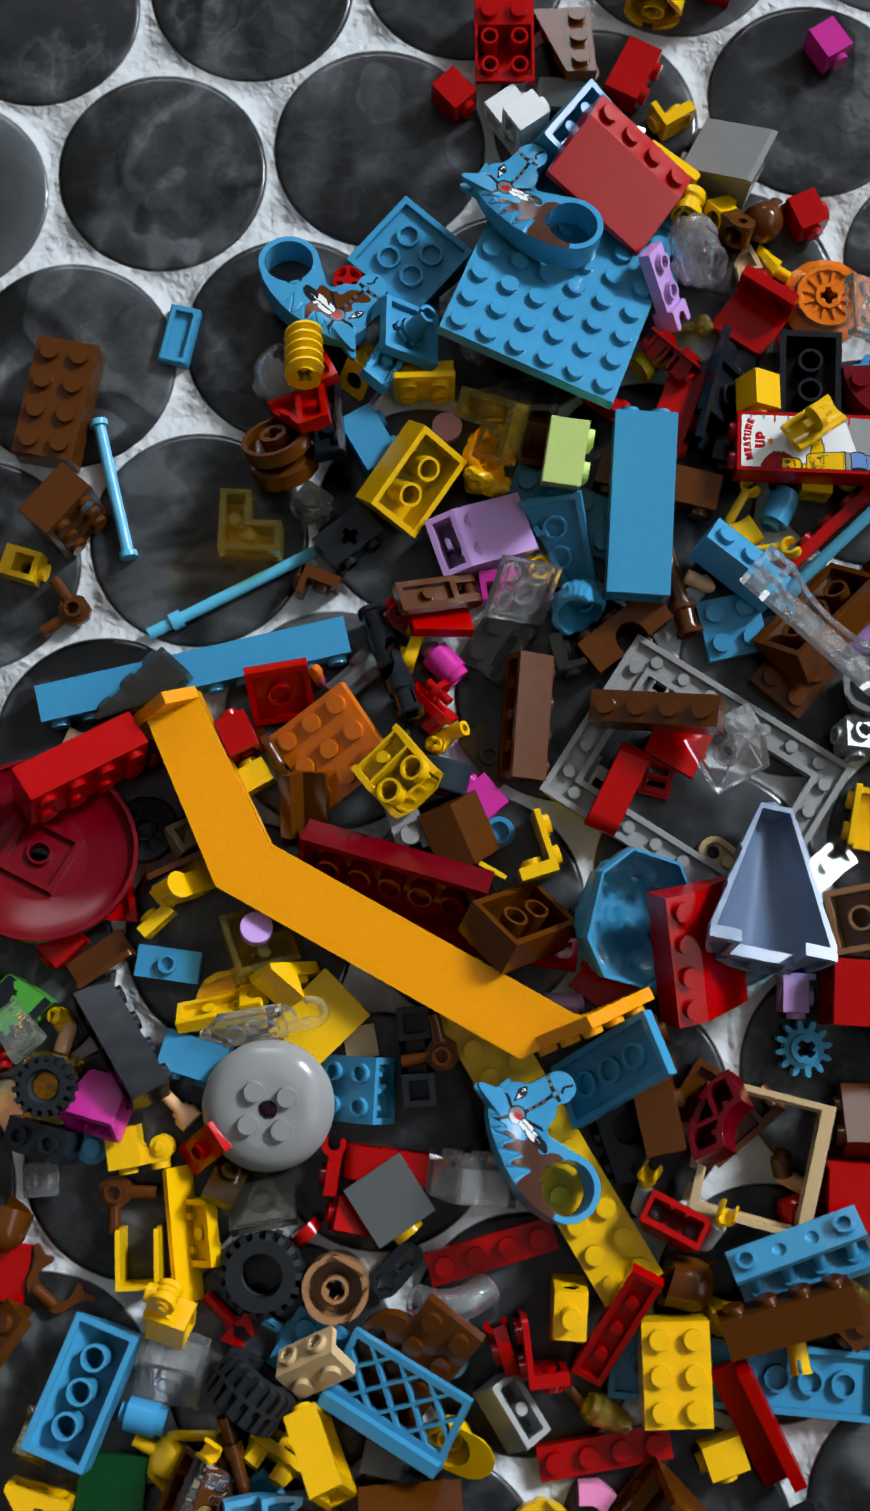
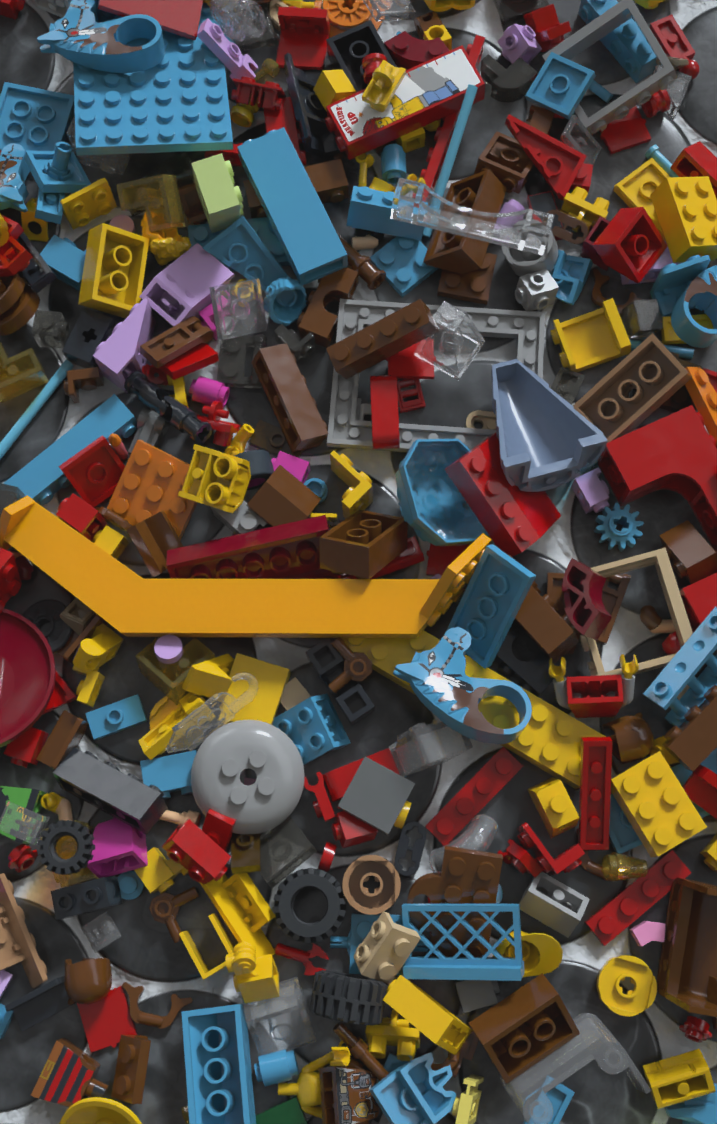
camera: 25 degrees left, 5 degrees down
none -> lavender slope [93,298,156,393]
none -> red brick [162,819,231,885]
none -> red wheel [362,53,387,84]

